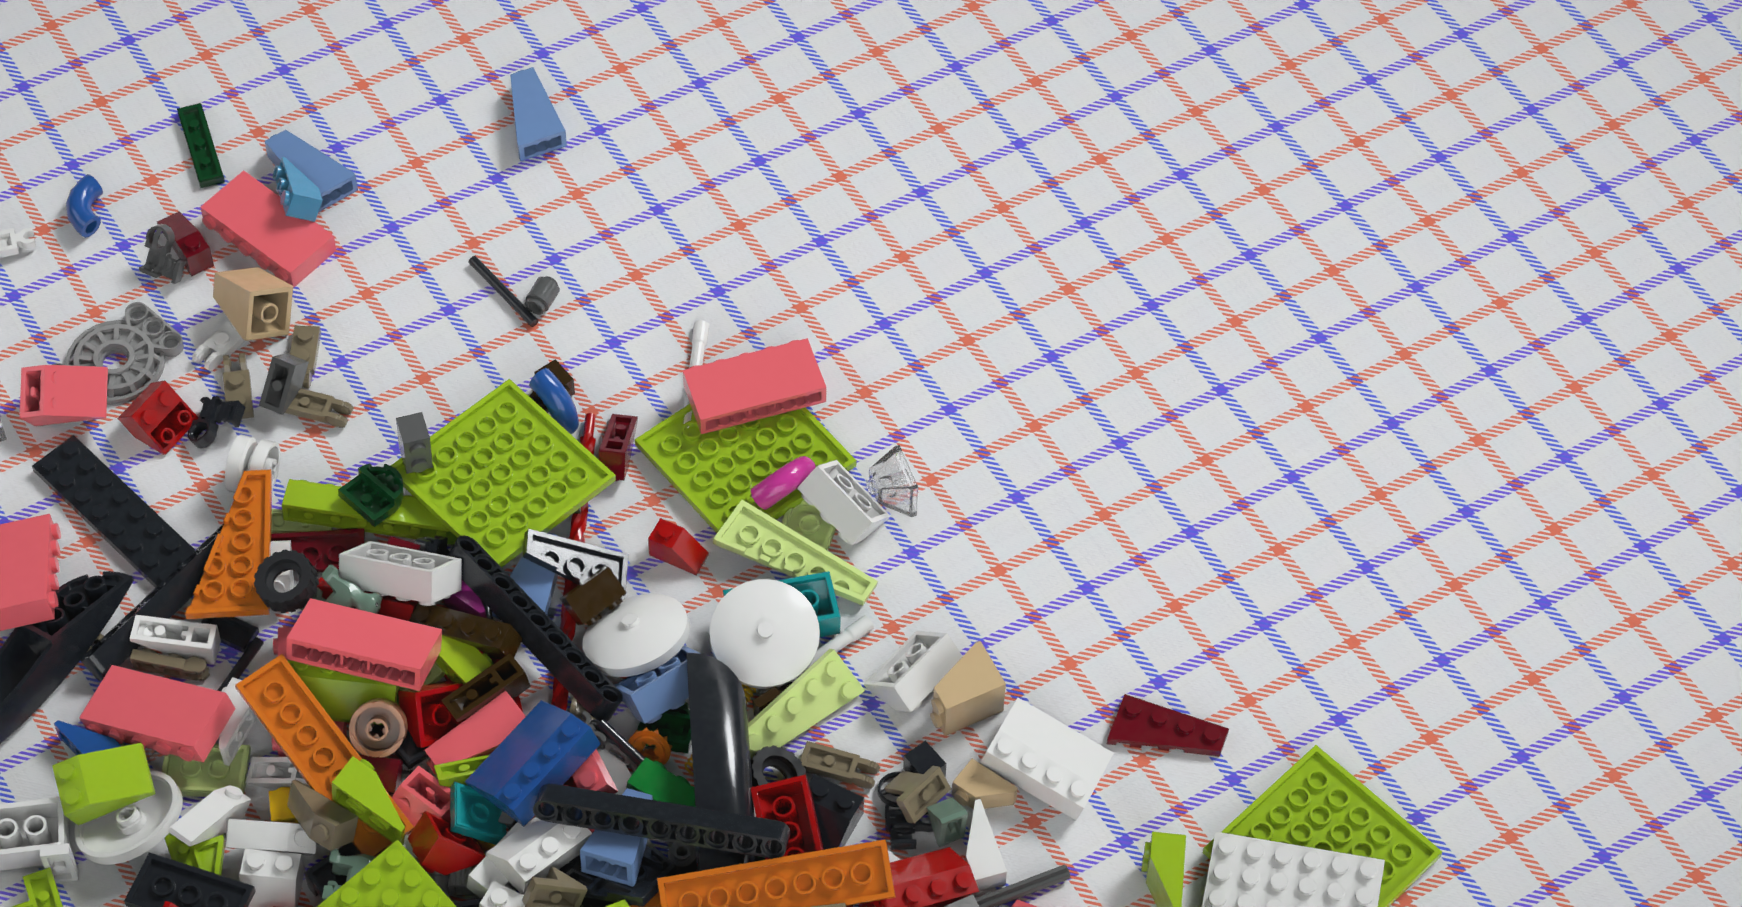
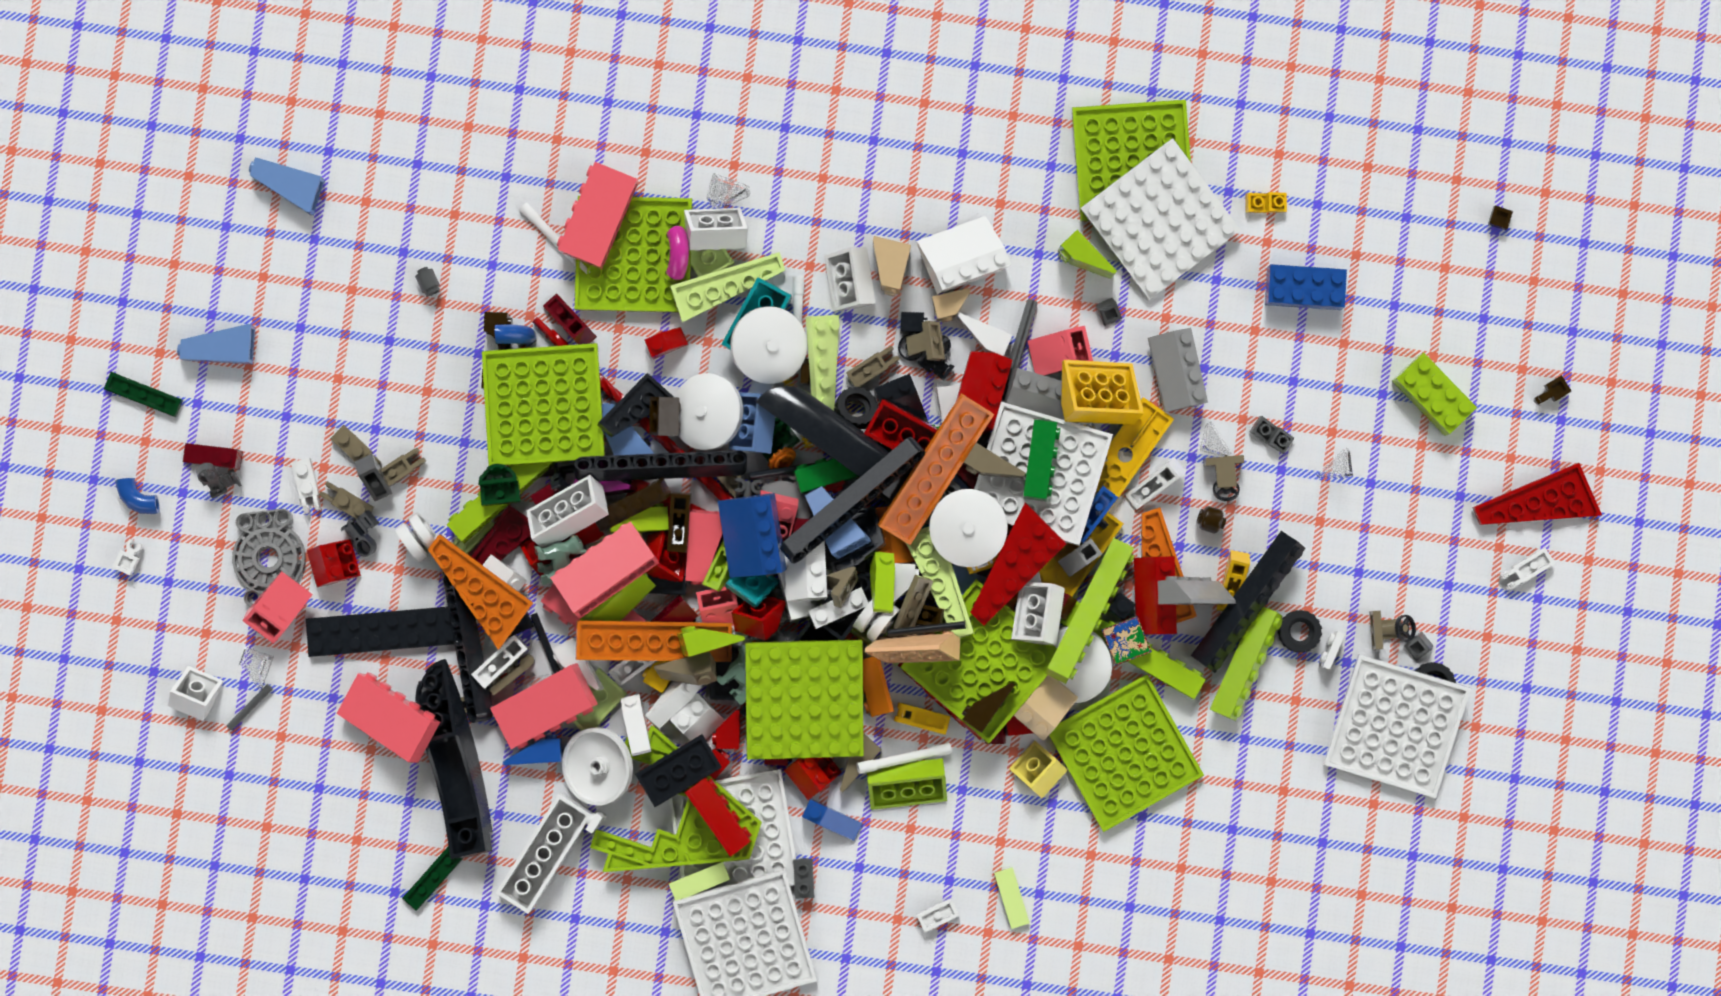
camera: 50 degrees left, 30 degrees up
lime slope [52,743,156,826] -> none
coral brick [200,170,337,288] -> none
tan slope [213,267,293,341] -> none
black tyre [254,549,319,613] -> none
dark azure slope [273,157,323,222] -> none
nougat brick [349,698,408,757] -> none
dark grey brick [396,412,433,474] -> none
black bar [468,256,539,327] -> none
sand green slope [926,797,968,847] -> none
dark red wing [1107,694,1229,757] -> none

